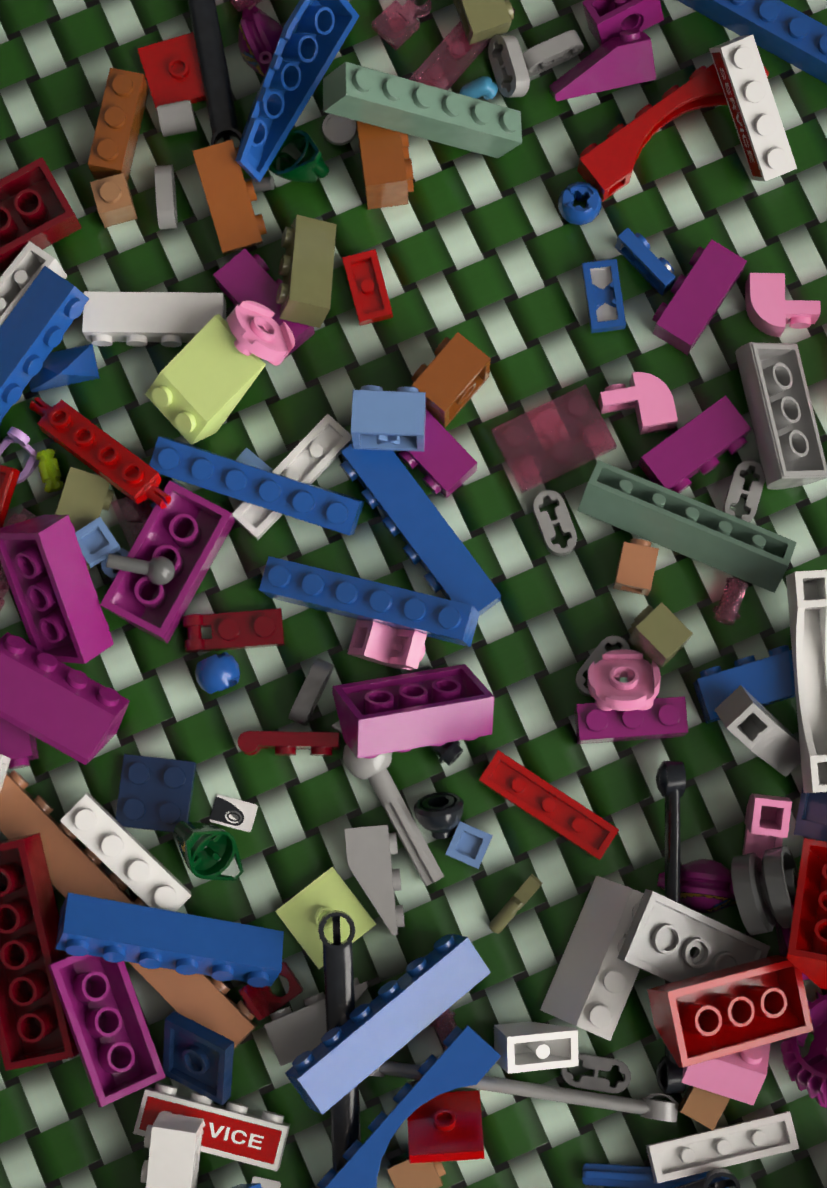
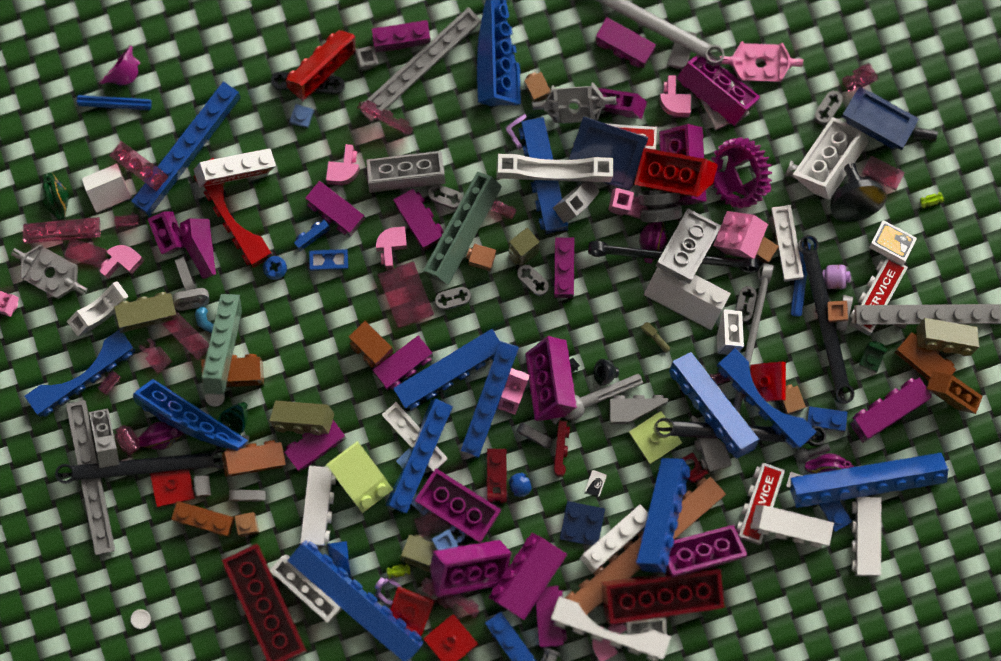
camera: 90 degrees left, 0 degrees up
red plate [30,397,171,509] -> none
dark grey bar [106,553,175,585] -> none
dark blue plate [163,1011,234,1105] -> none
dark green hat [174,821,244,881] -> none
bright pink plate [227,300,295,366] -> none
red plate [342,249,393,326] -> none
medium blue brick [351,385,426,452] -> none
medium blue plate [445,821,493,869] -> none
red plate [478,750,619,860] -> none
bright pink plate [587,649,661,711] -> none
red slope [647,955,814,1068] -> none

